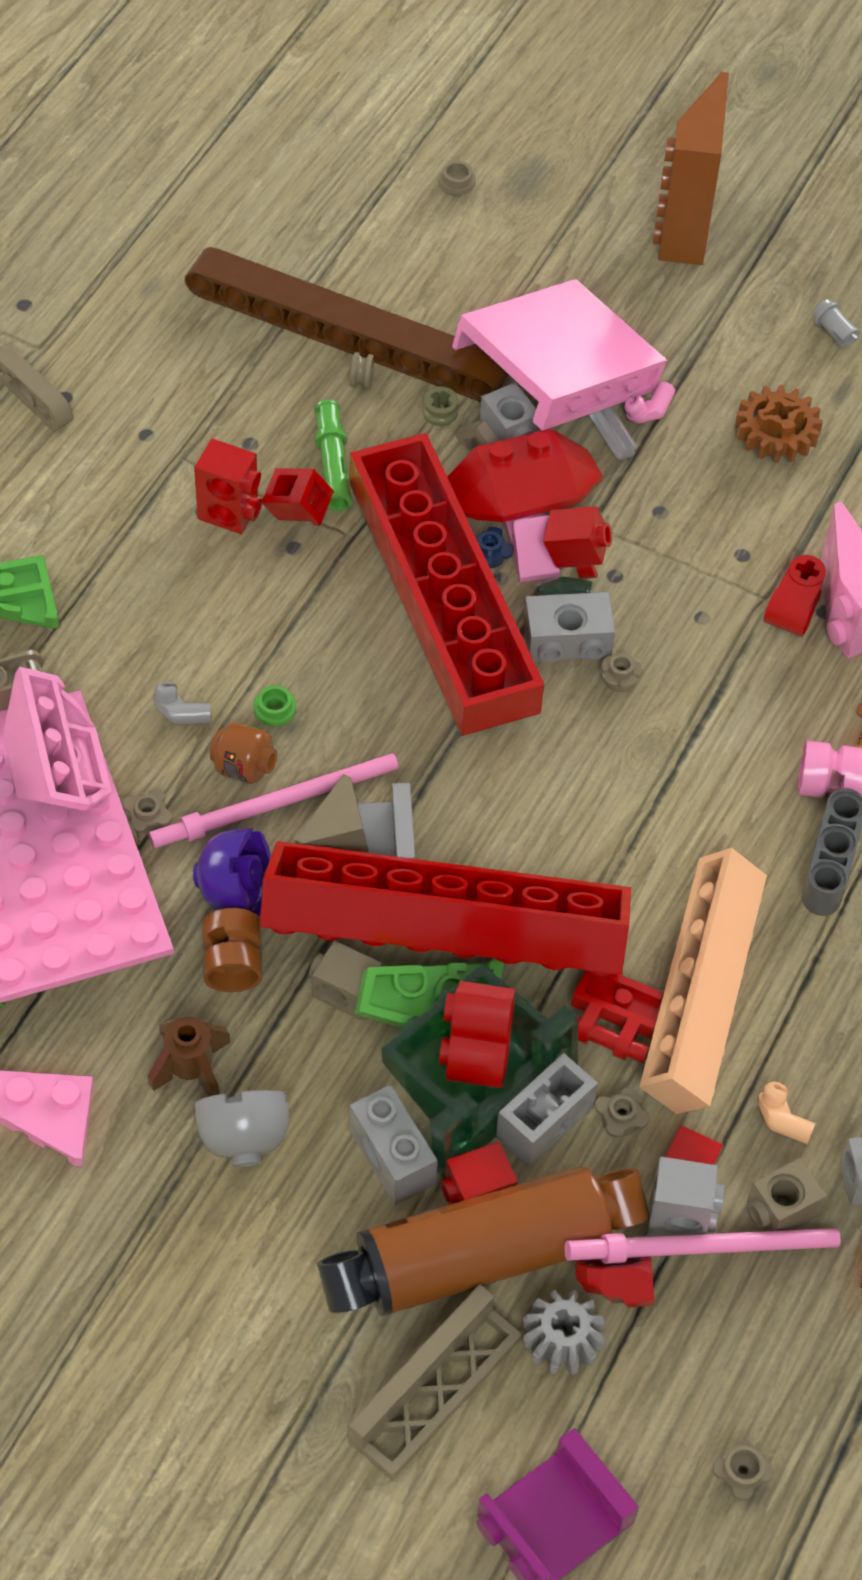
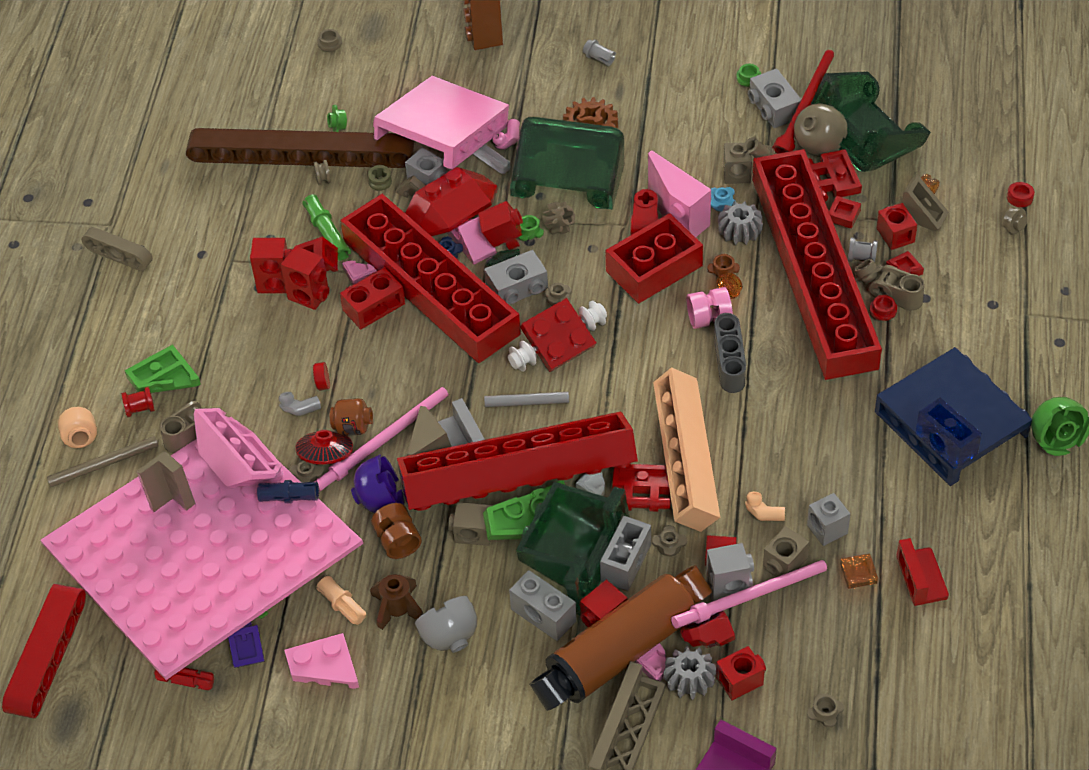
camera: 15 degrees left, 5 degrees down
bright green plate [254,685,296,727] -> none
red brick [439,981,516,1088] -> none
none -> dark blue pin [257,480,319,503]
none -> red brick [281,246,330,310]
none -> dish [296,430,353,465]
none -> red tile [313,362,330,391]
none -> light nougat axle [317,576,366,625]
none -> bright green plate [327,105,347,132]
none -> red brick [340,267,405,330]
none -> bright pink tile [342,260,377,285]
none -> light grey bar [484,392,569,407]
none -> red plate [508,298,607,373]
none -> clear green windscreen [510,117,625,210]
none -> bright green plate [518,215,544,241]
none -> dark tan gear [543,201,575,234]
none -> white tile [576,472,605,503]
none -> red brick [605,213,703,304]
none -> bright pink tile [636,643,666,681]
none -> red brick [716,646,766,701]

